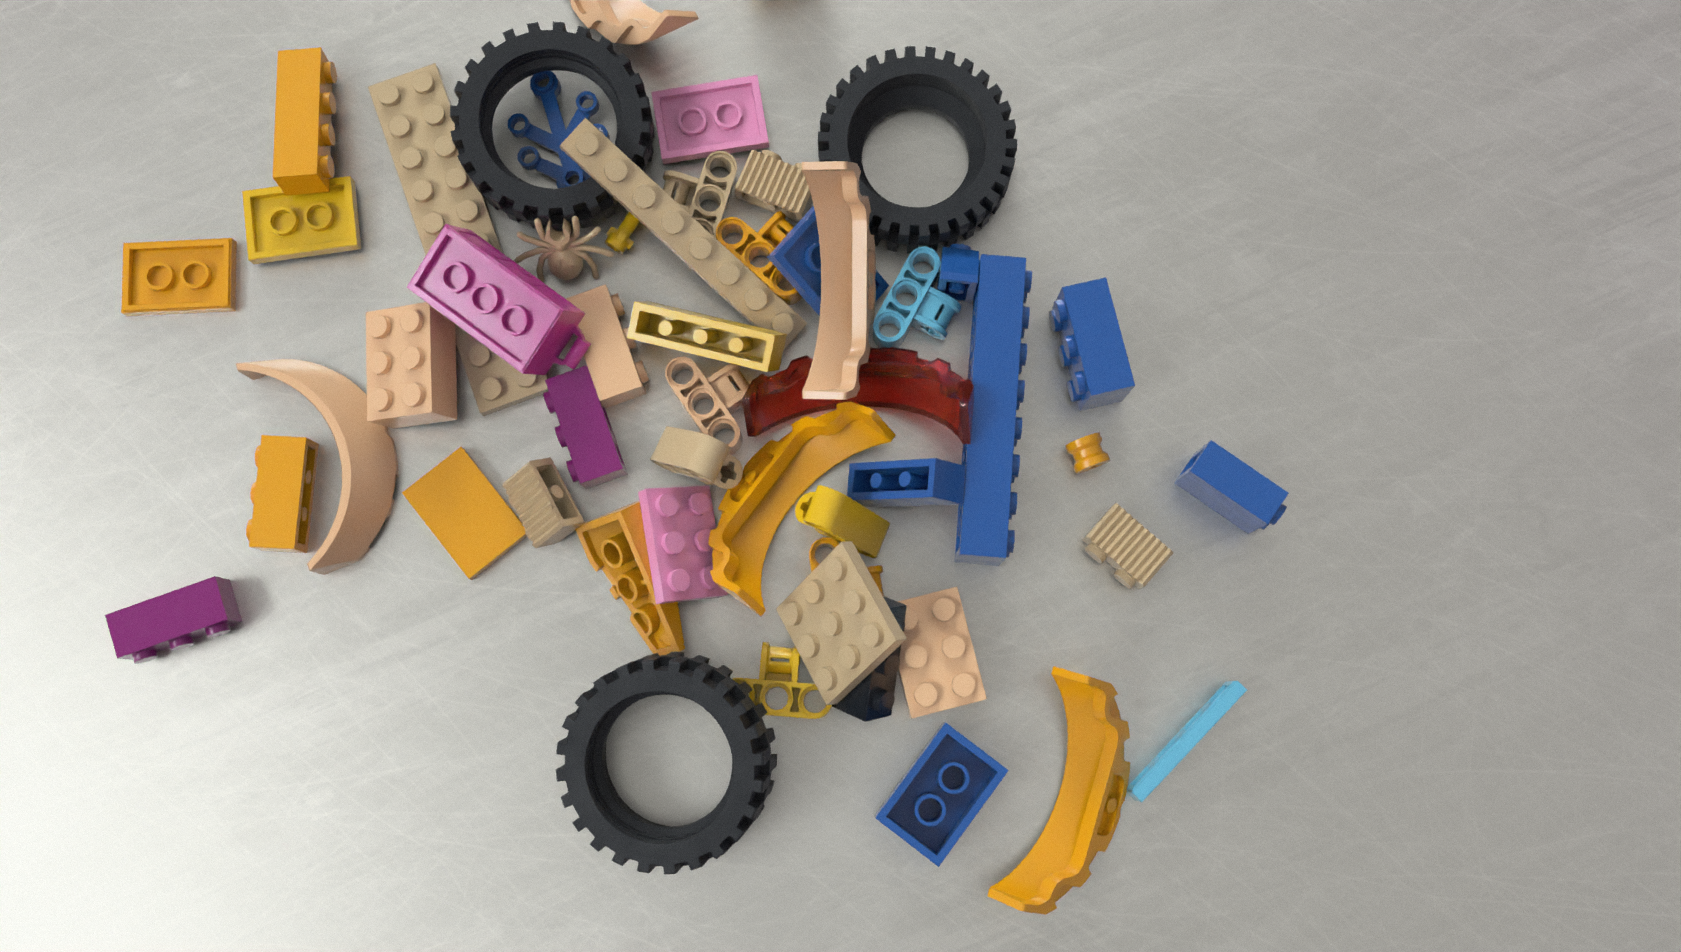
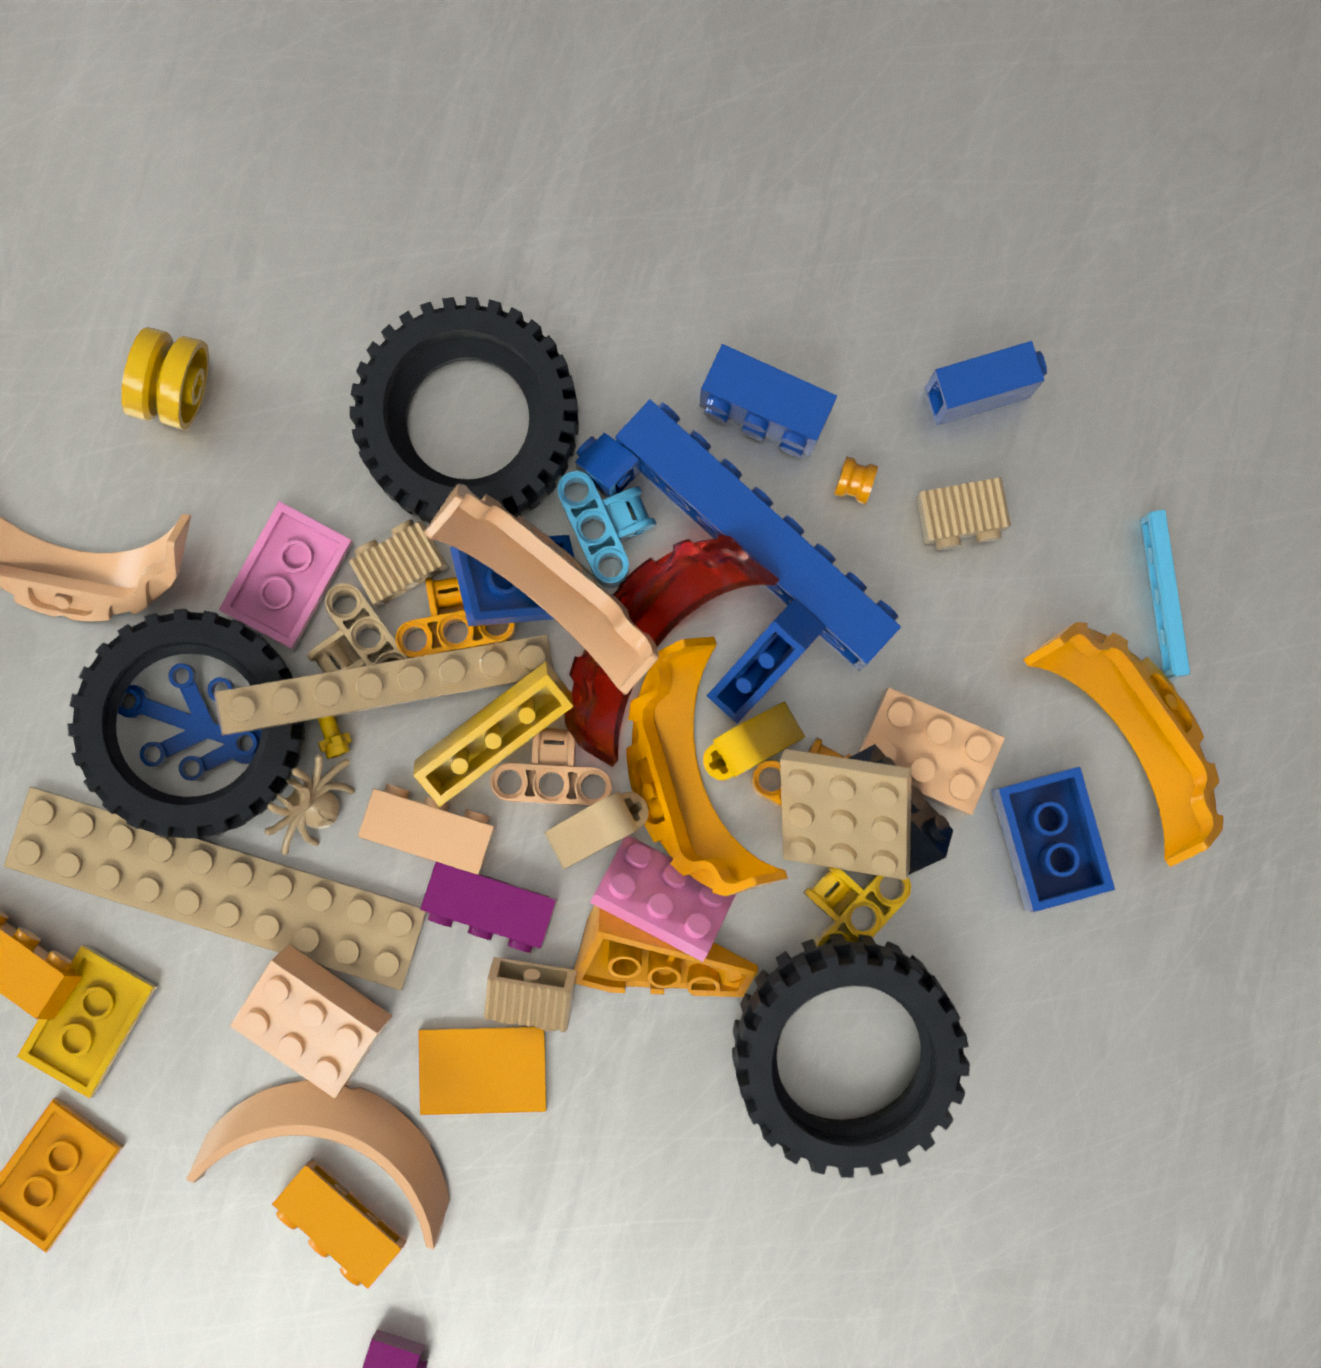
camera: 55 degrees left, 5 degrees up
container [406,224,591,375] -> none

